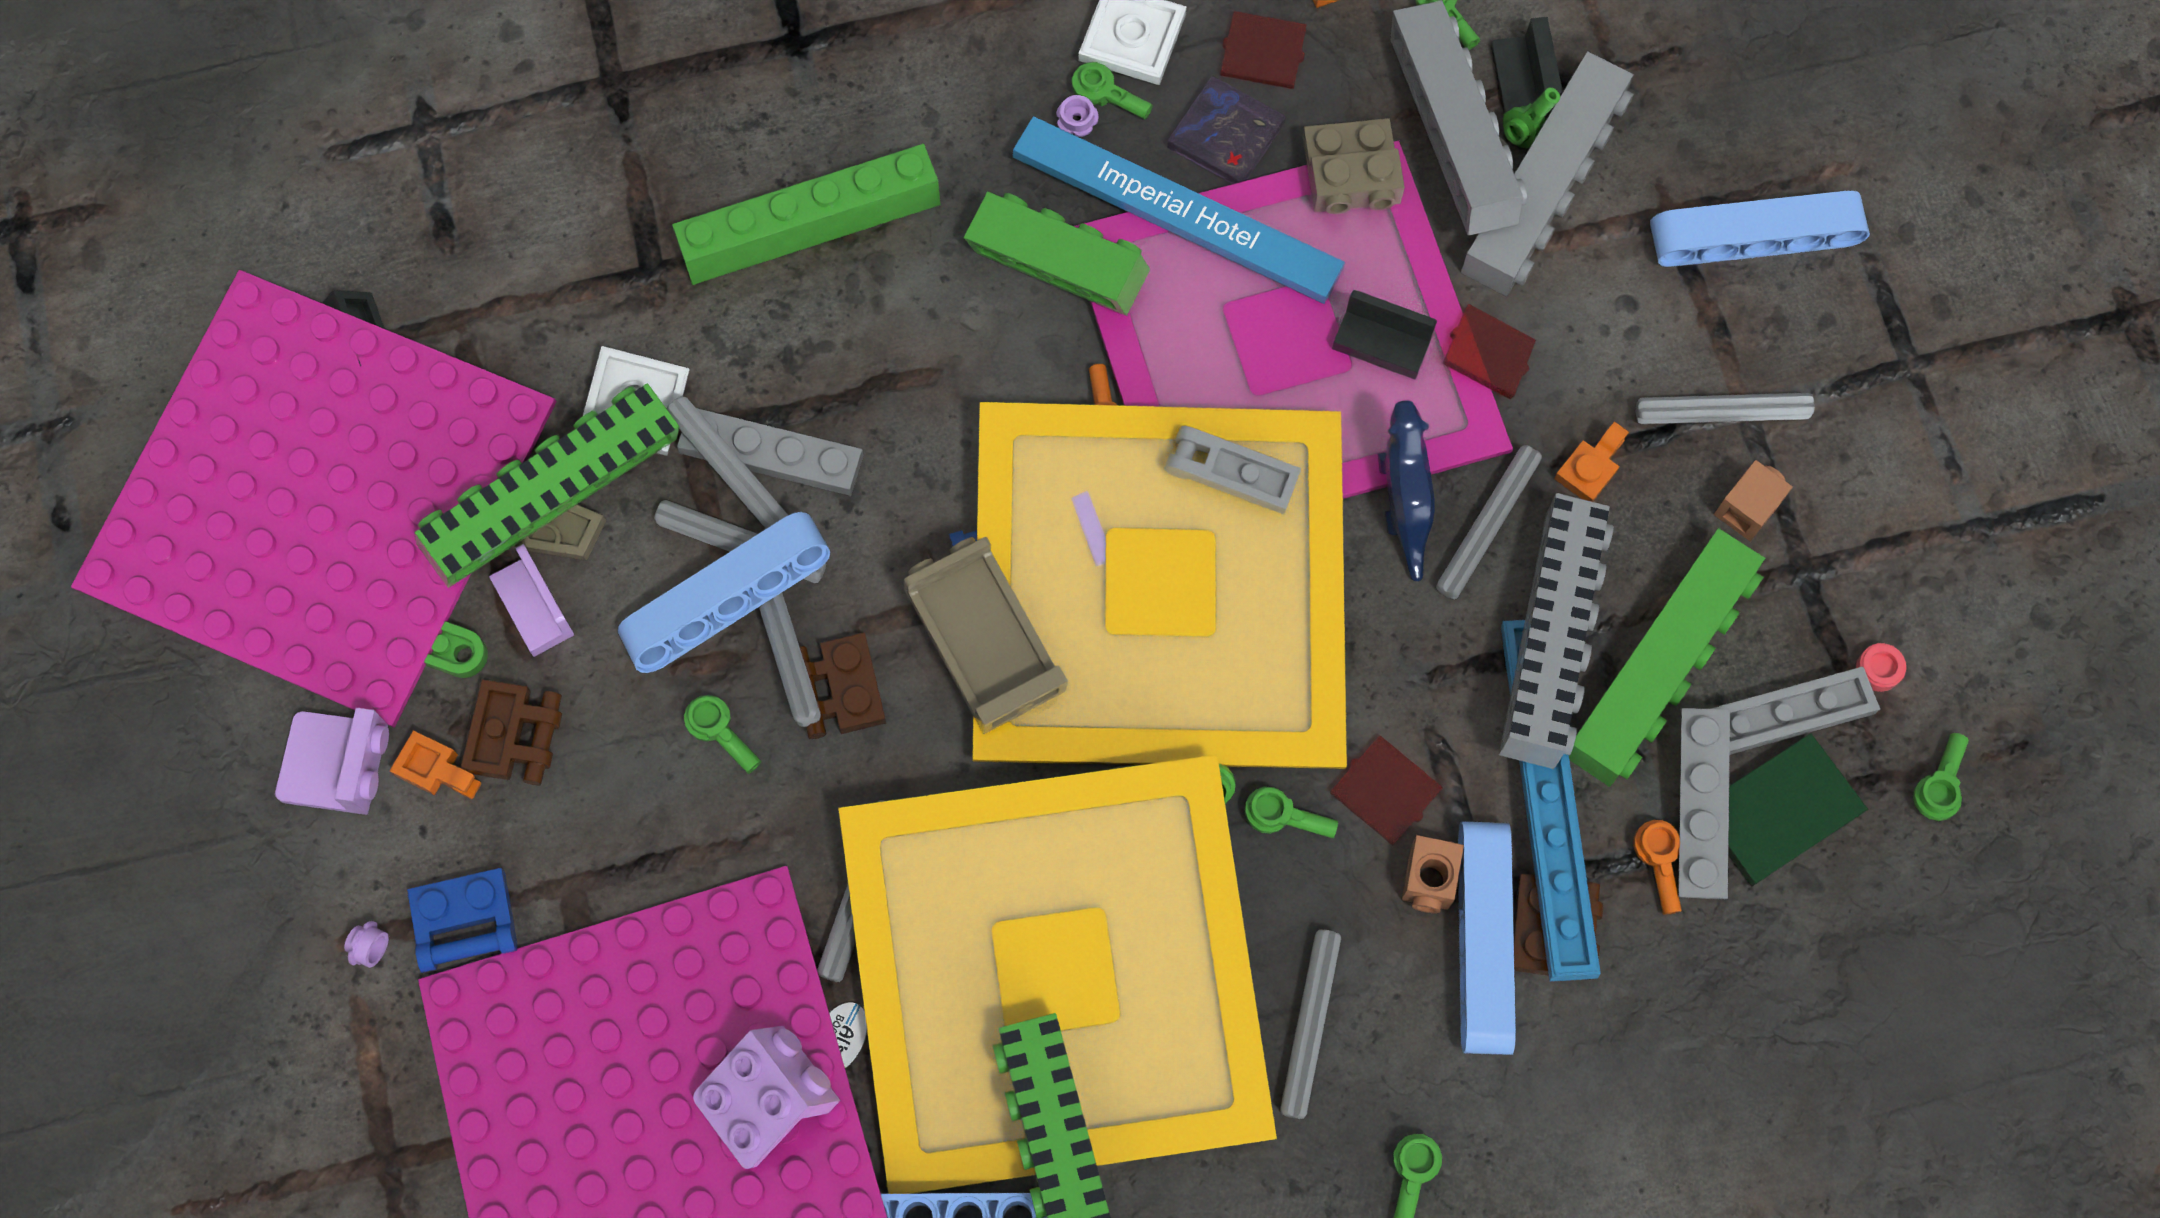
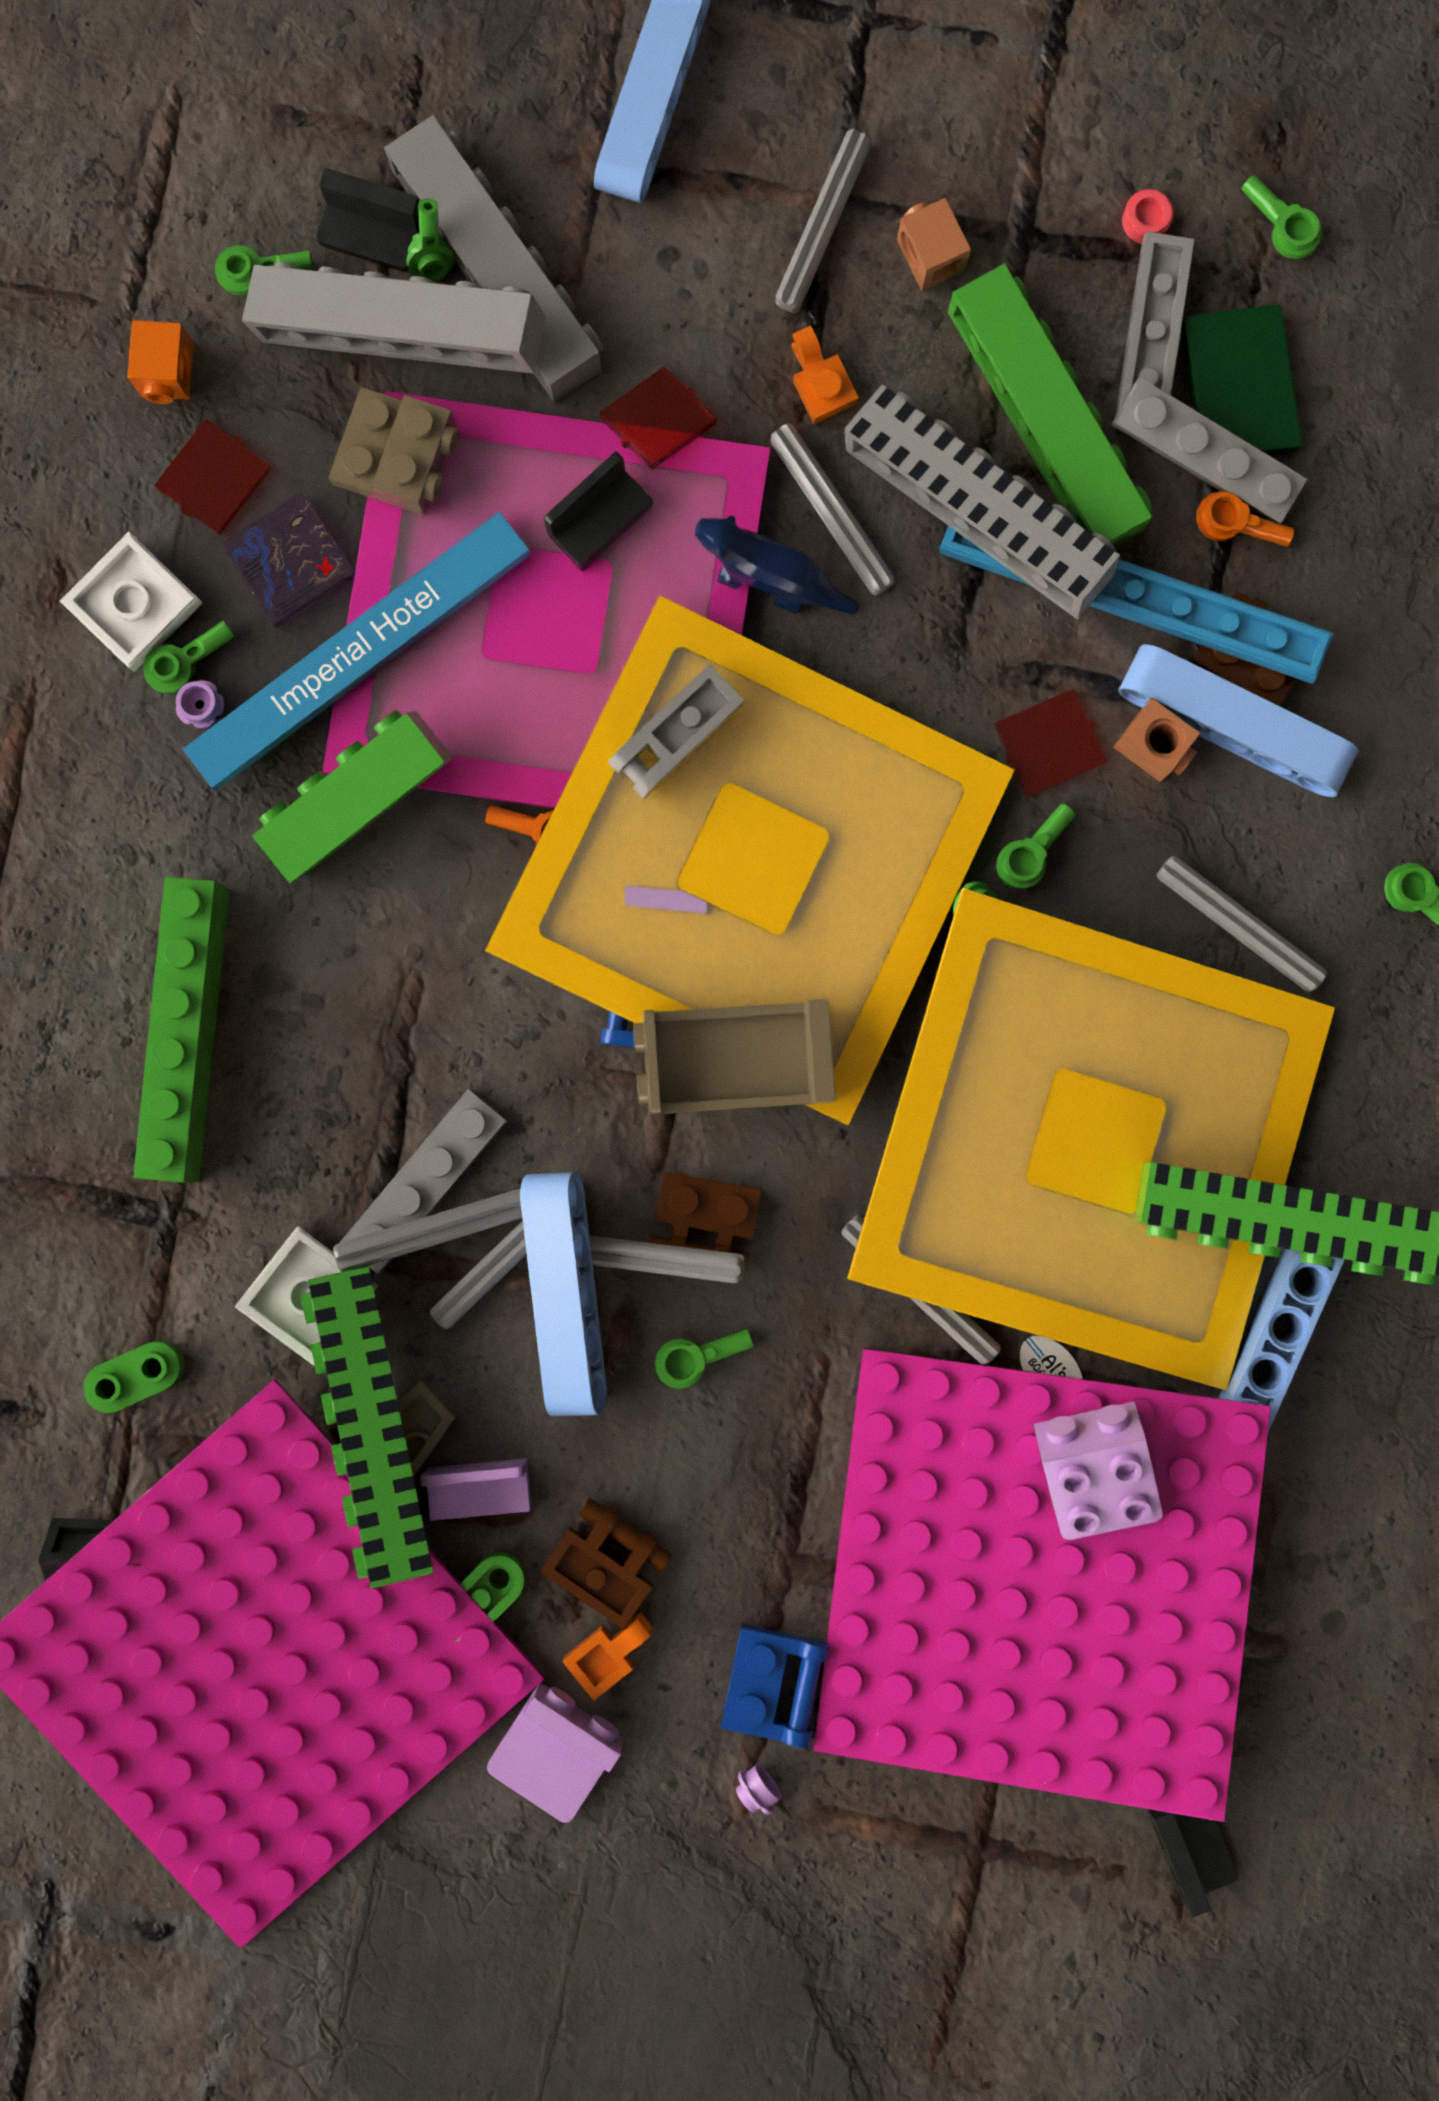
camera: 60 degrees left, 15 degrees up
none -> bright green plate [83,1340,185,1413]

